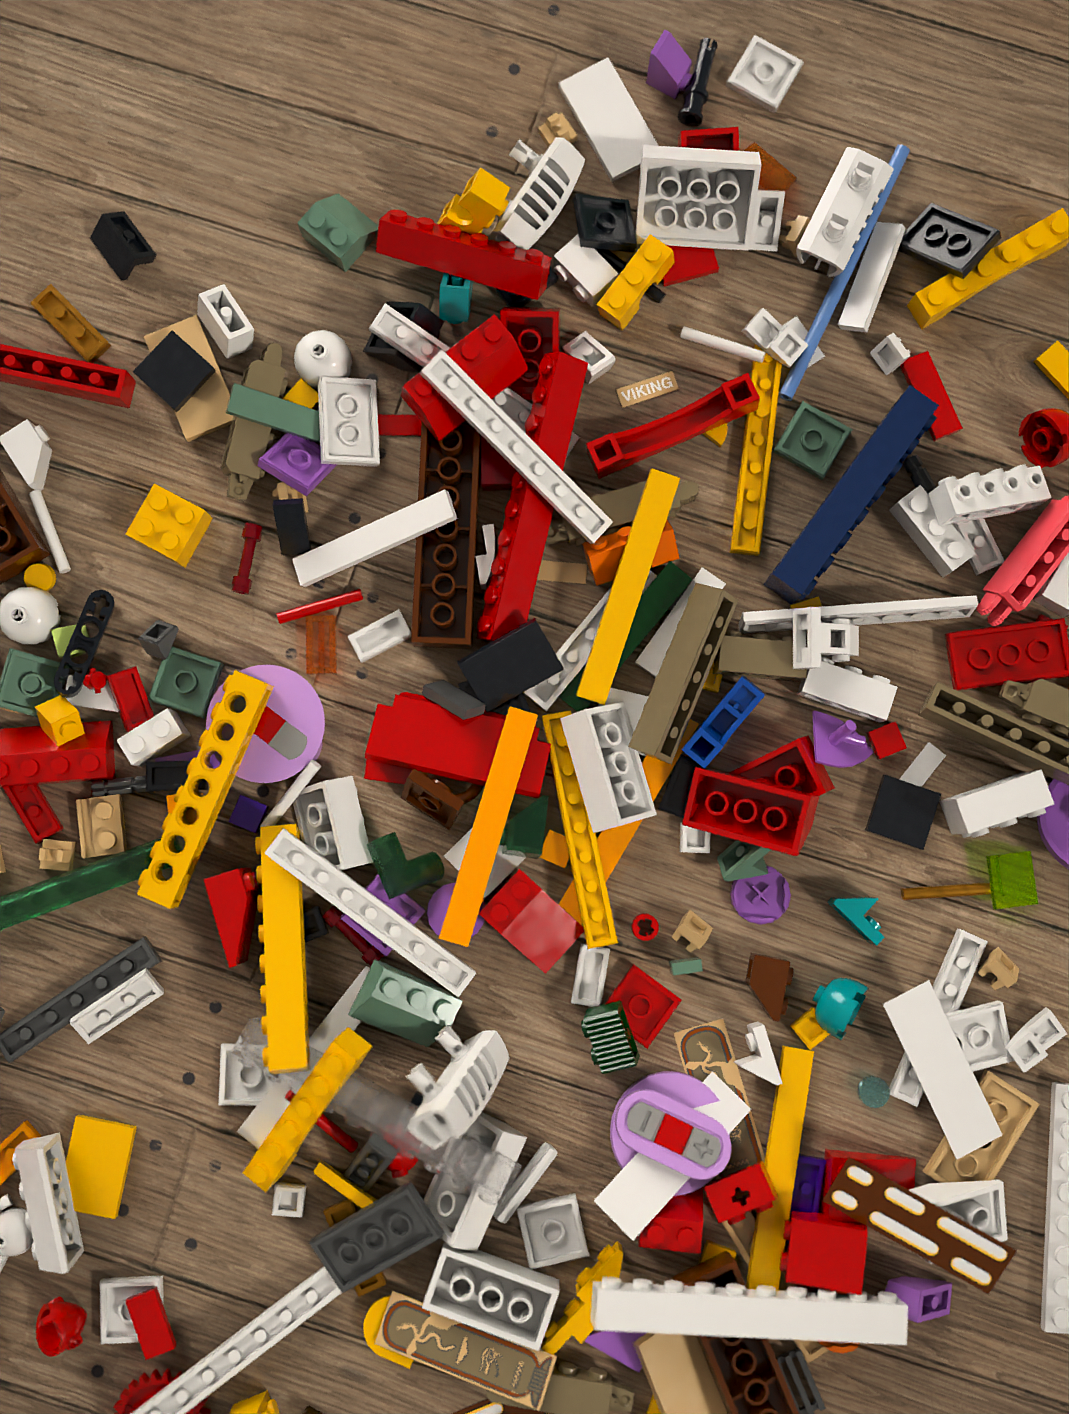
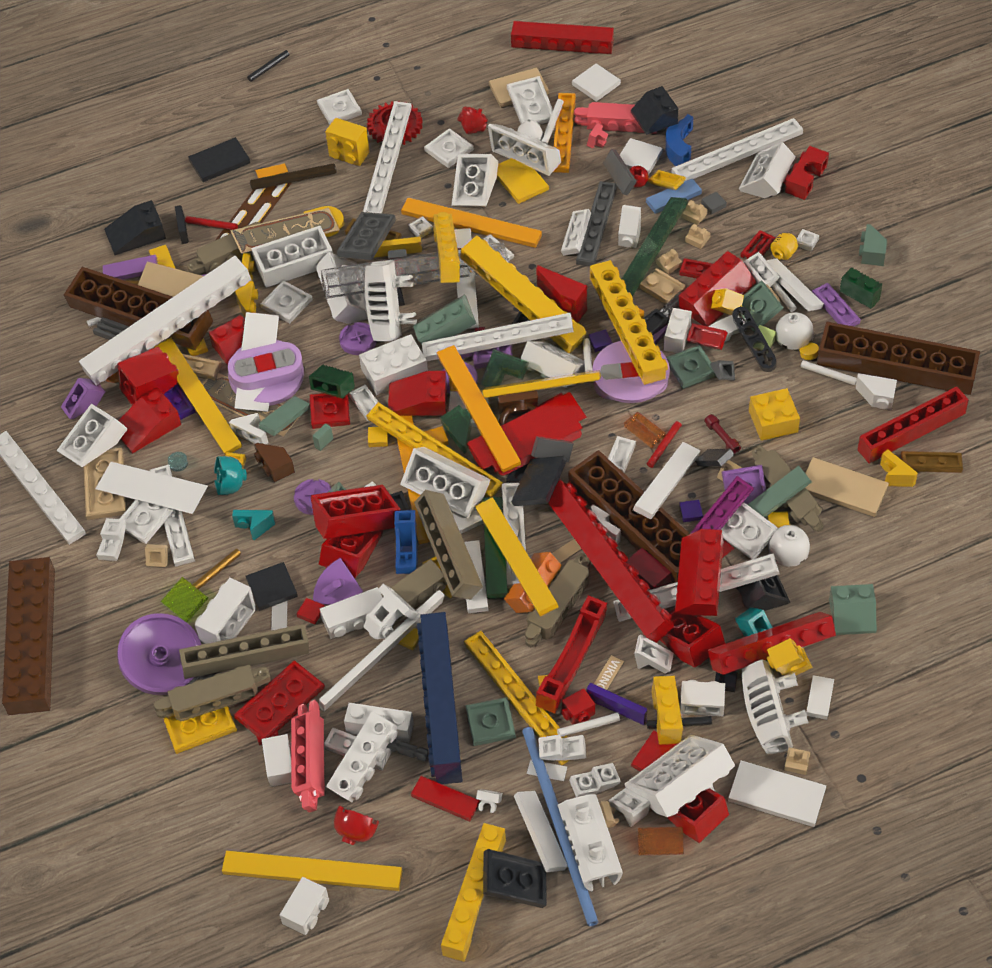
camera: 140 degrees right, 30 degrees down
red piece [83,668,107,694] -> none
black panel [90,211,157,281] -> none
red tile [125,1286,177,1360] -> none
black tile [133,330,216,412] -> none
white brick [197,284,254,359] -> none
white plate [419,350,613,544] -> none
white axle [493,1142,558,1223] -> none
black tile [573,194,637,253] -> none
red bush [631,913,659,941] -> none
medium lavender slope [646,29,693,99] -> none
tan tile [672,910,713,953] -> none
black pin [678,38,718,127] -> none
red brick [704,1160,778,1225] -> none
white tile [726,35,804,113] -> none
sticker [822,1157,1017,1295] -> none
none -> sand green tile [259,396,310,436]
none -> medium lavender tile [339,322,377,355]
none -> white brick [359,334,428,395]
none -> yellow tile [368,427,388,447]
none -> light orange tile [401,198,542,248]
none -> white slope [452,154,499,207]
none -> yellow tile [482,370,601,398]
none -> red brick [561,688,595,725]
none -> white slope [569,763,621,797]
none -> dark purple tile [586,683,648,725]
none -> white slope [618,205,641,248]
none -> dark purple tile [679,500,703,522]
none -> magenta tile [690,476,754,534]
none -> white tile [806,675,834,720]
none -> yellow slope [880,449,918,487]

